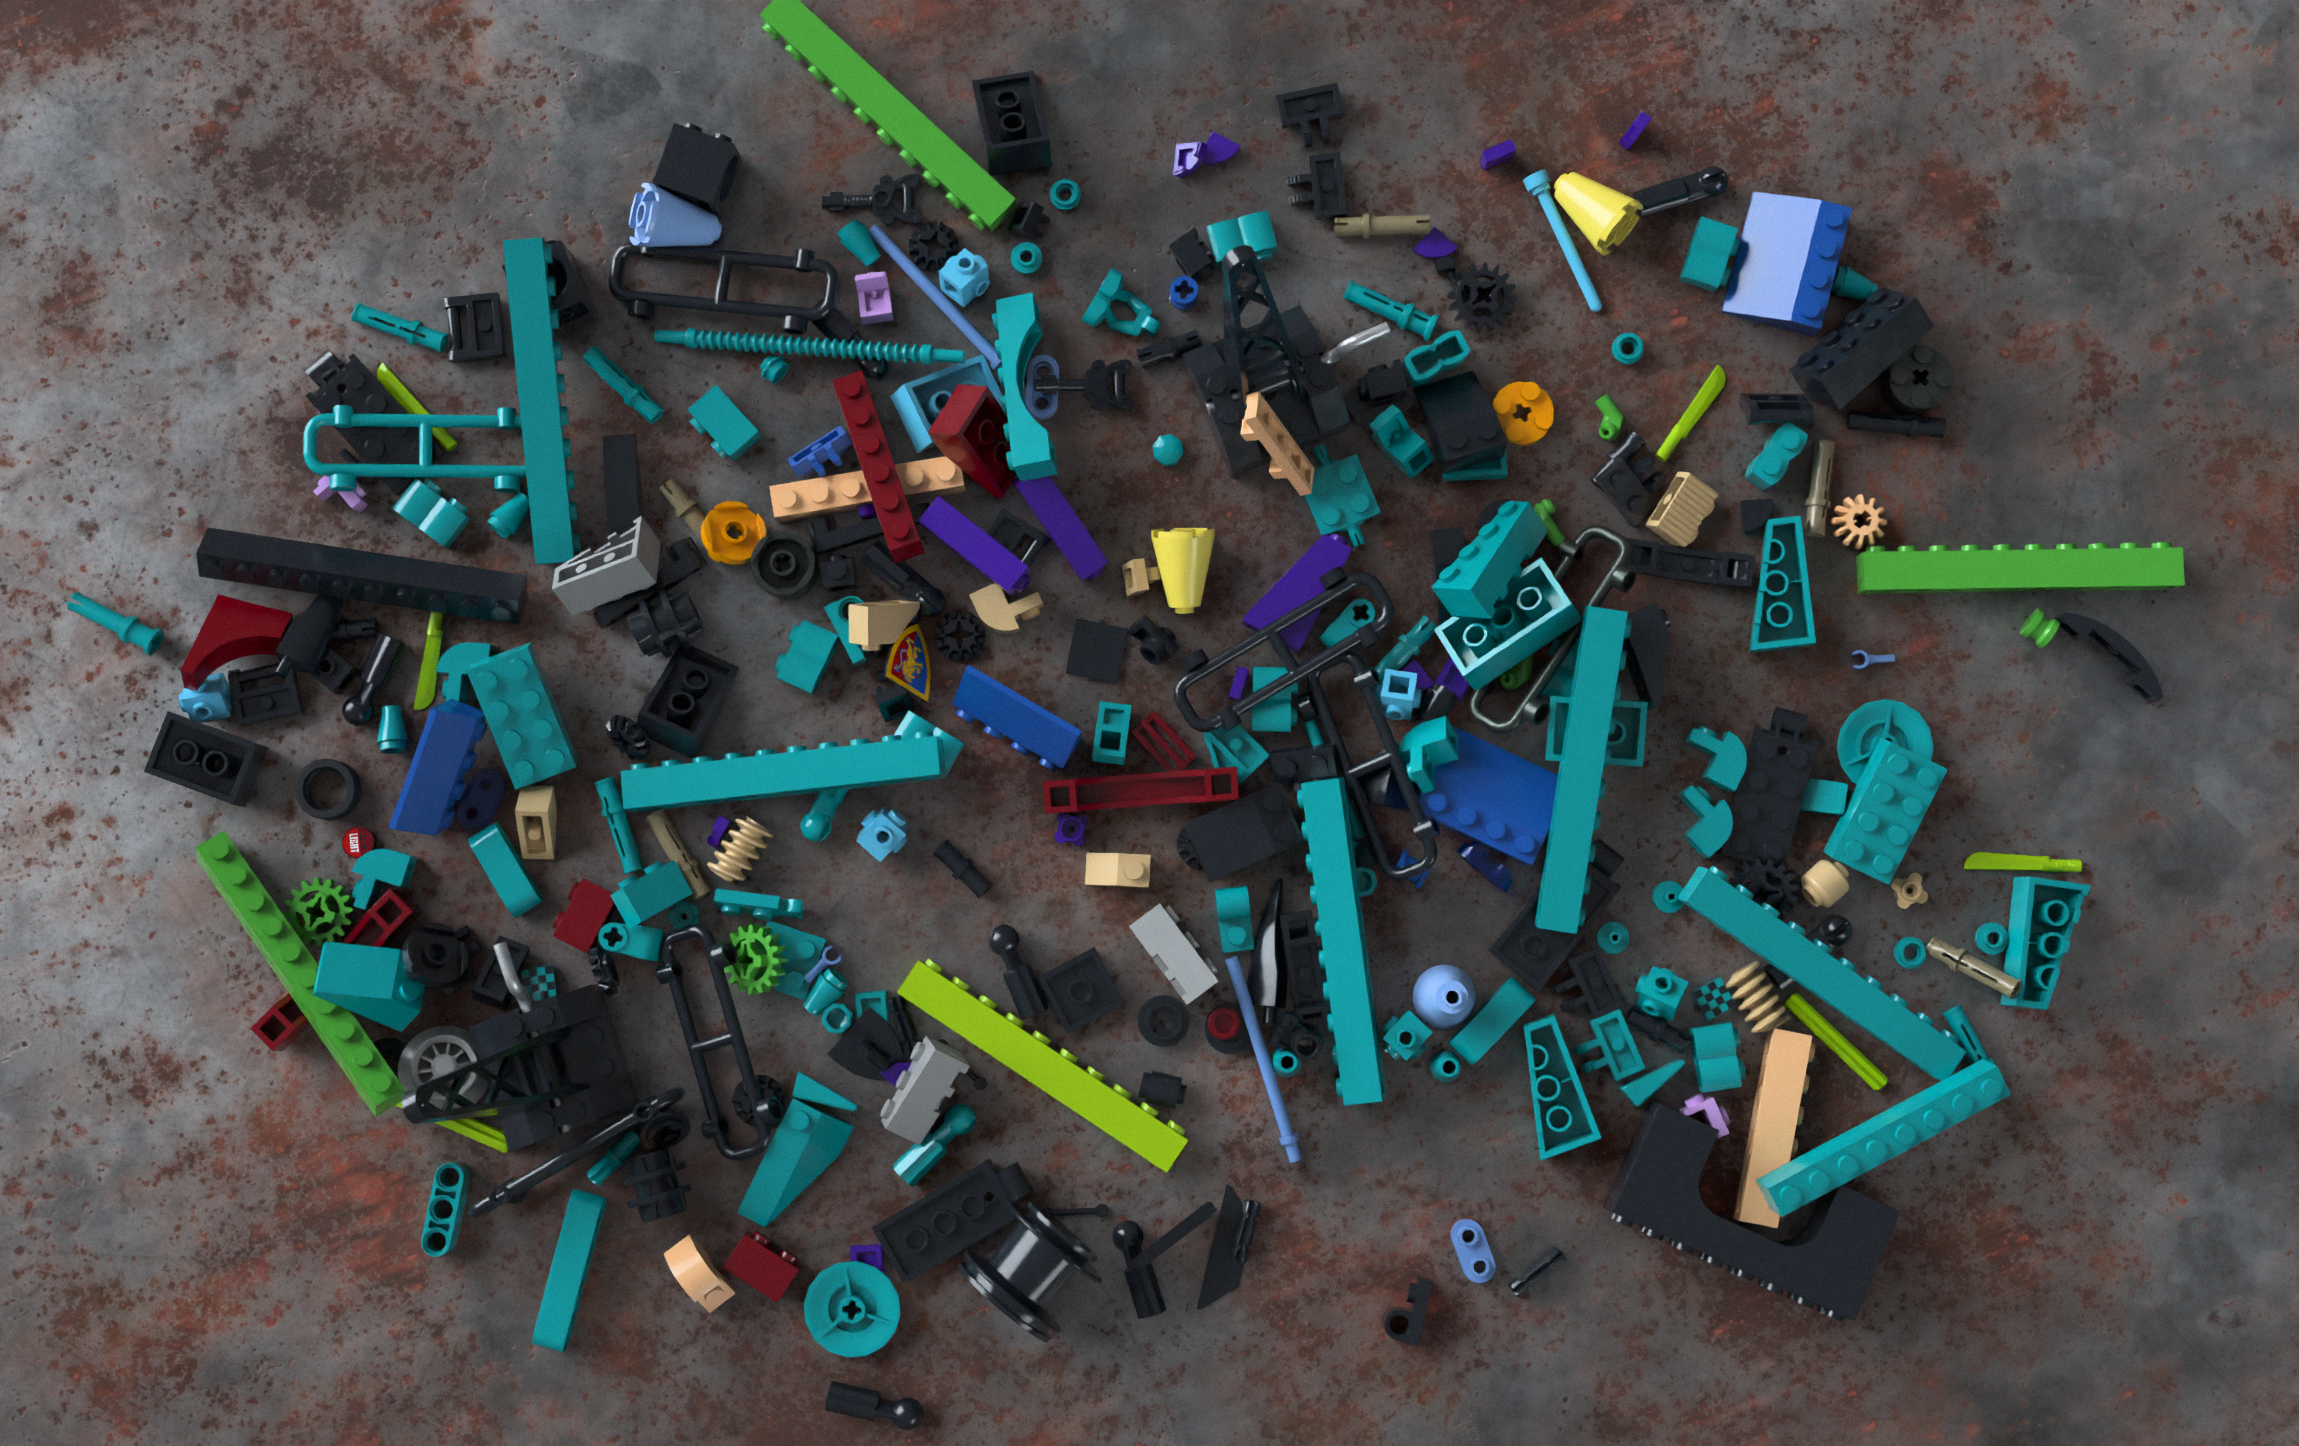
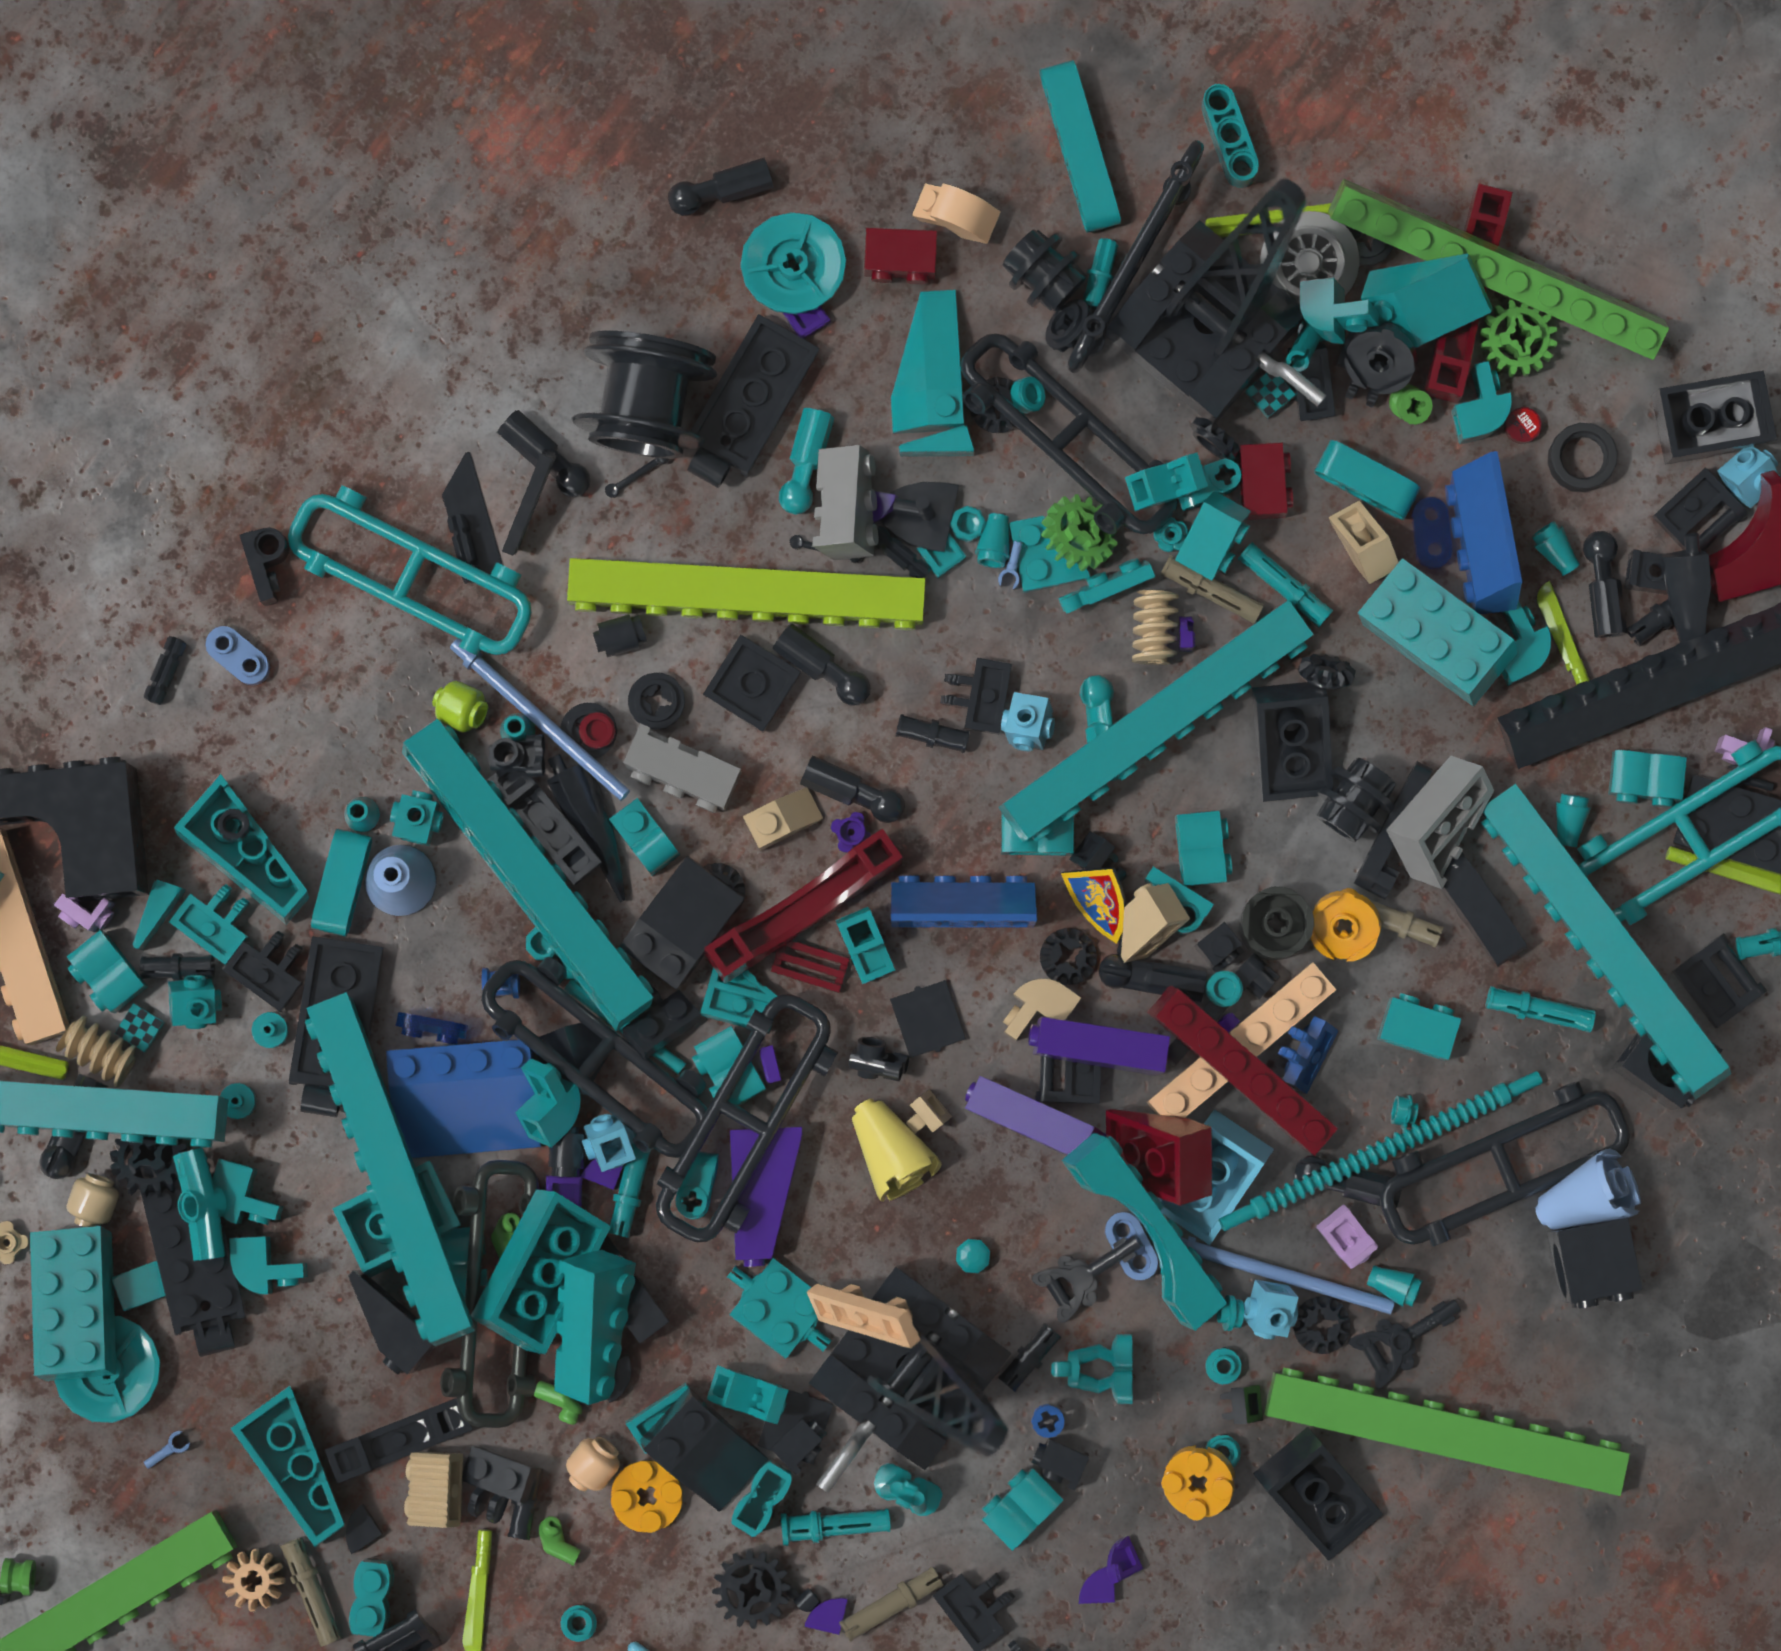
camera: 155 degrees right, 0 degrees up
none -> teal piece [173,1148,226,1261]
none -> black axle [217,808,251,843]
none -> teal bar [288,485,532,656]
none -> lime head [432,681,488,732]
none -> light nougat head [566,1437,620,1491]
none -> black piece [800,755,905,823]
none -> teal piece [874,1463,943,1516]
none -> black hinge [940,658,1012,735]
none -> teal tile [1011,376,1045,414]
none -> teal brick [1125,452,1208,511]
none -> light orange plate [1161,1446,1235,1521]
none -> teal tile [1206,971,1243,1007]
none -> teal plate [1217,1295,1244,1331]
none -> teal pin [1286,320,1324,372]
none -> teal brick [1300,277,1379,344]
none -> bright green wheel [1389,384,1433,425]

